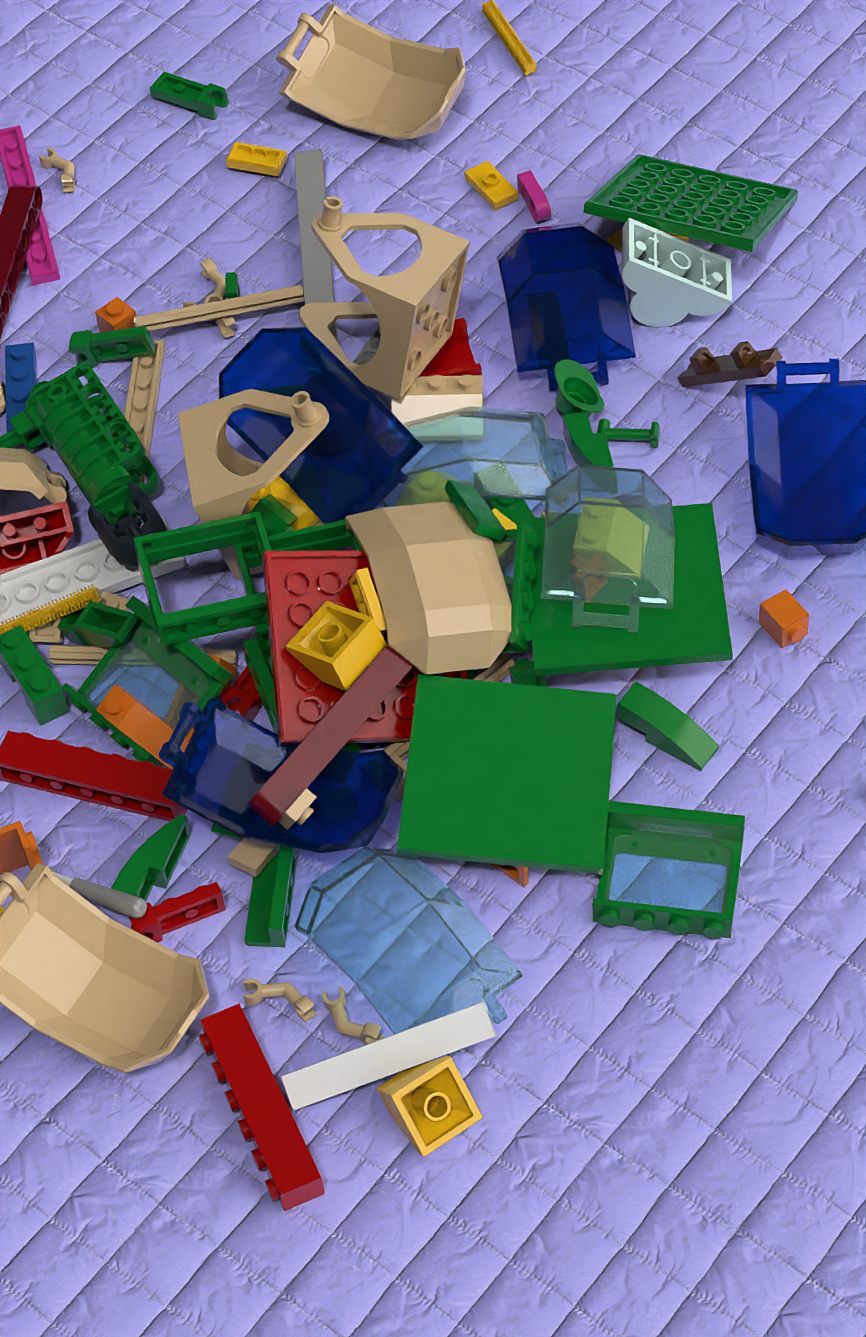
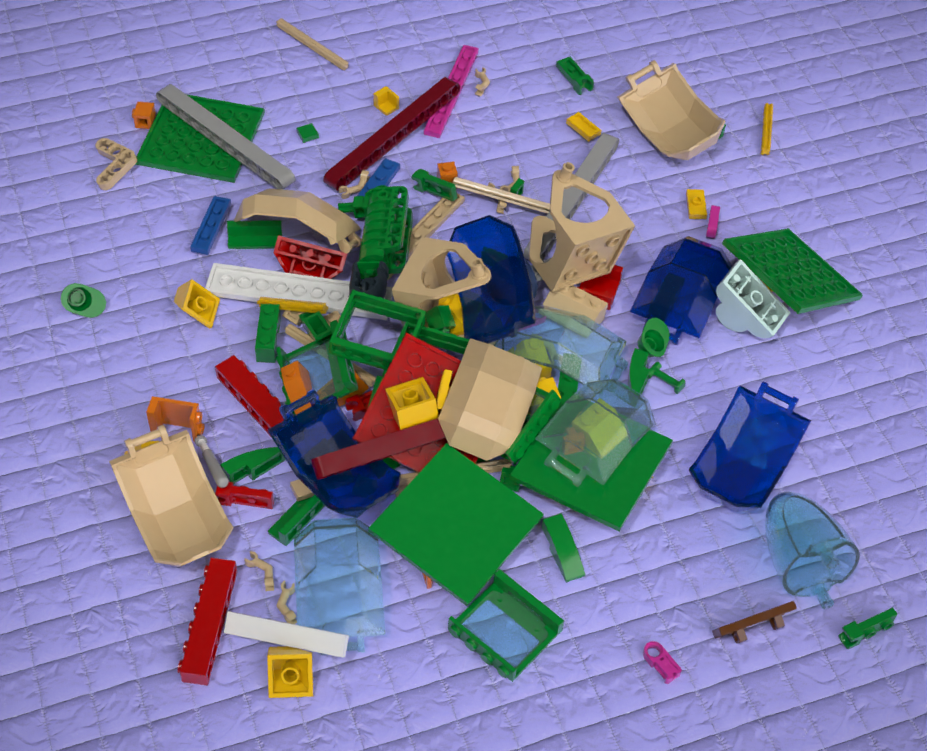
camera: 25 degrees right, 0 degrees up
tan plate [278,788,317,830] -> none
green tile [444,479,507,541] -> none
reddish brown hinge [677,341,783,387] -> none
orange brick [759,589,809,648] -> none

